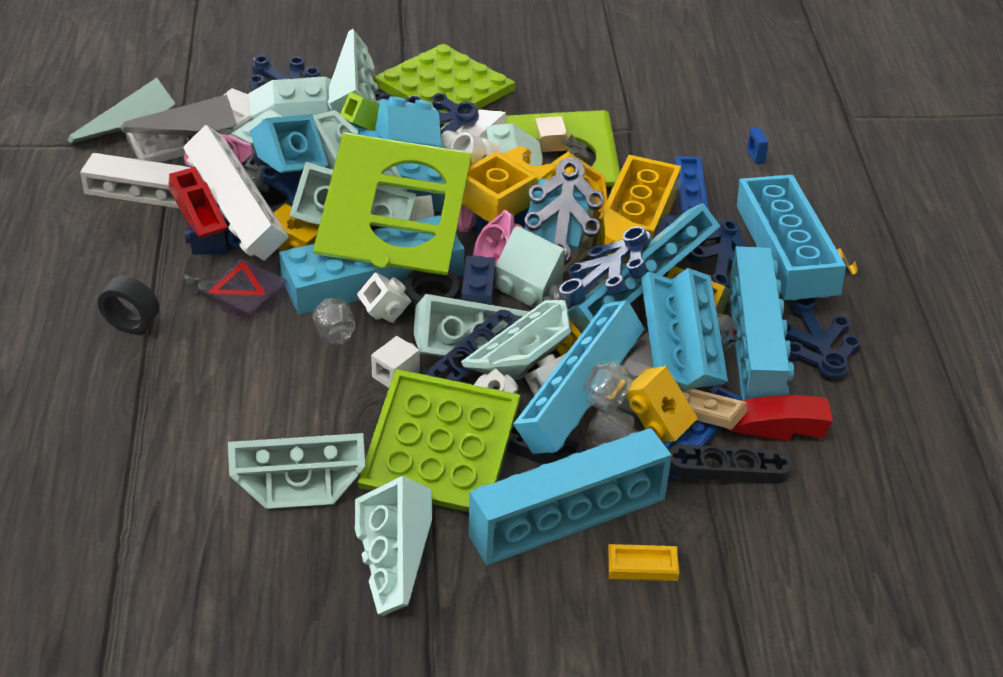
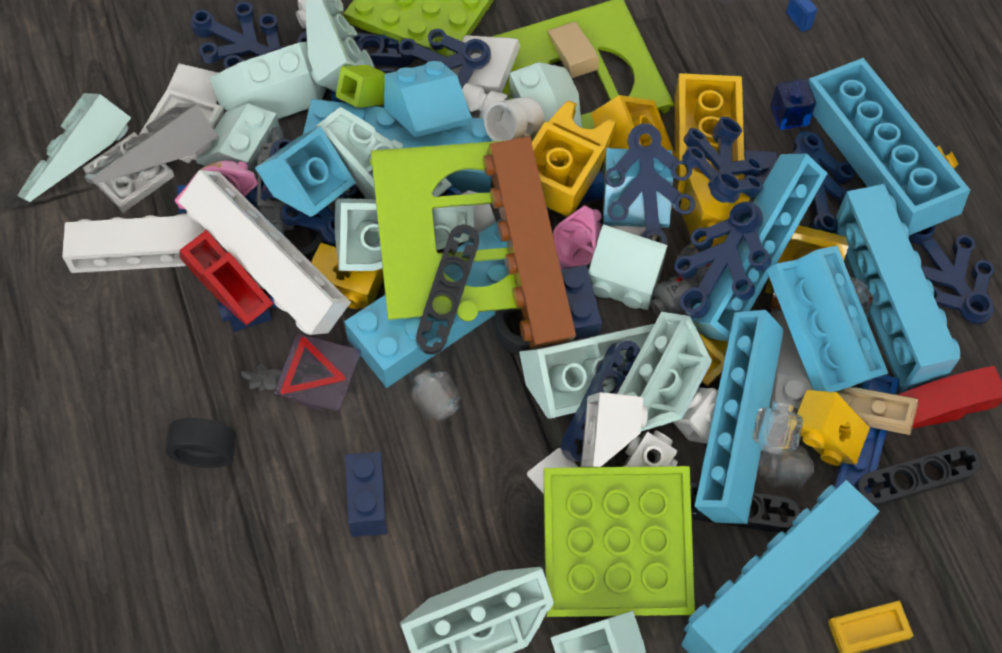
camera: 15 degrees left, 20 degrees up
white brick [357,272,411,323] -> none
white brick [371,336,420,388] -> none
dark grey plant [562,134,589,161] -> none
blue tile [674,156,709,216] -> none
none -> dark blue brick [345,452,388,537]
none -> black beam [415,224,480,355]
none -> dark orange brick [483,136,576,349]
none -> white slope [581,392,648,467]
none -> dark blue plant [682,116,763,203]
none -> clear blue brick [770,78,816,130]

